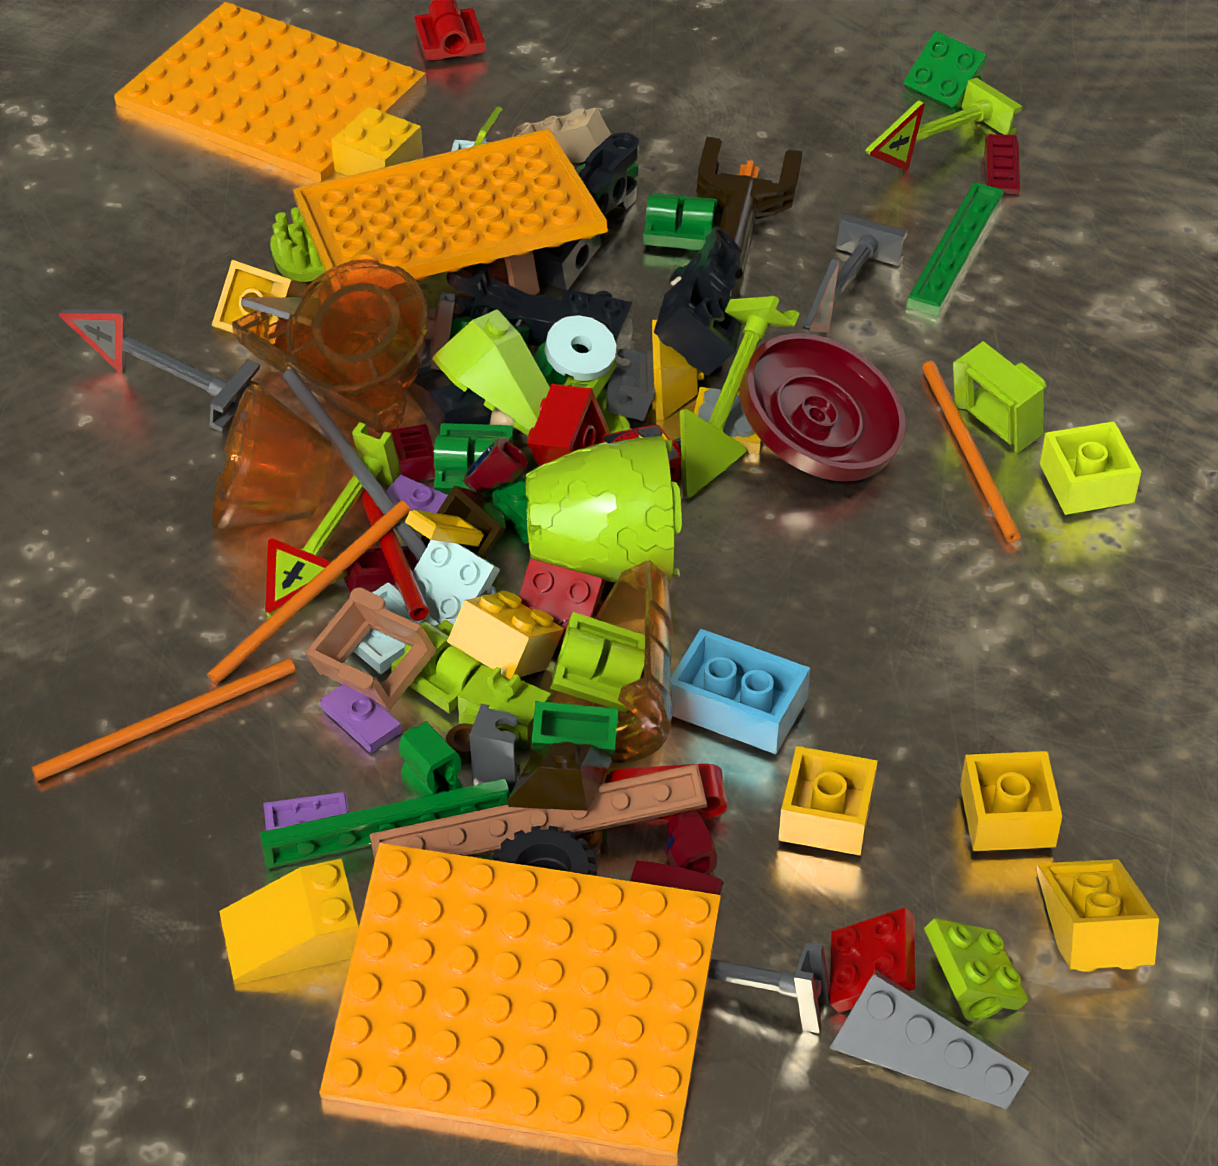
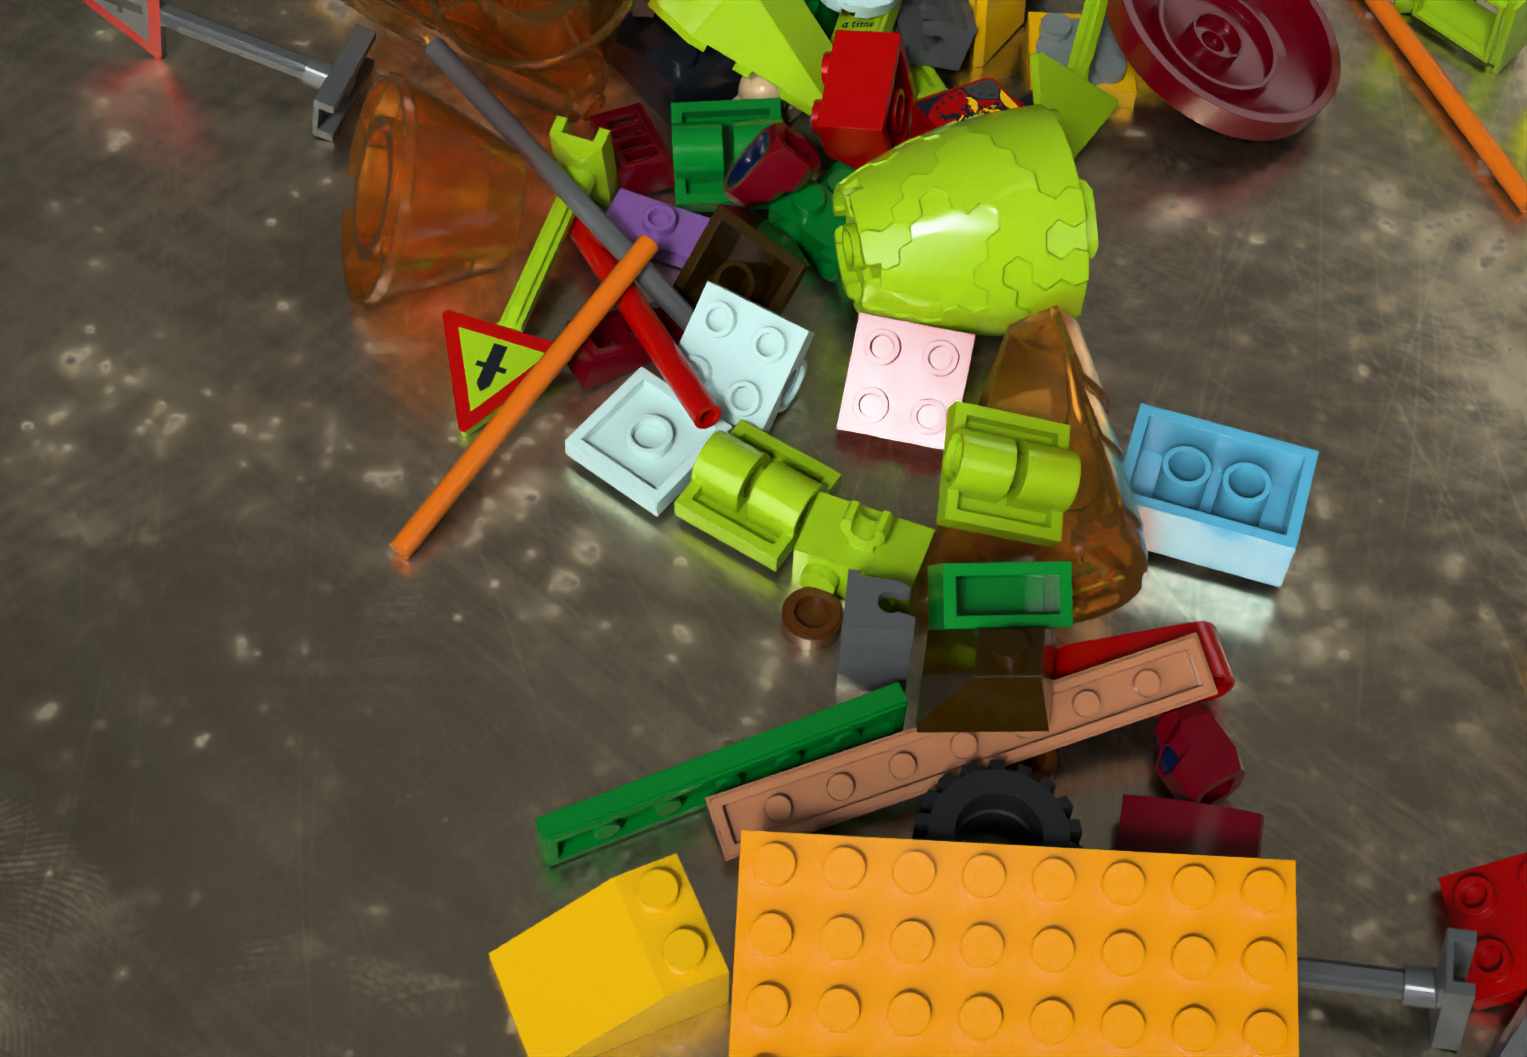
camera: 10 degrees left, 10 degrees up
orange piece [31,658,296,782] -> none
medium lavender plate [263,792,349,831] -> none
nougat piece [305,588,437,711] -> none
medium lavender plate [320,684,402,753] -> none
green brick [399,721,463,798] -> none
yellow tile [405,510,484,547] -> none
yellow brick [447,591,564,679] -> none
yellow brick [779,746,878,856] -> none

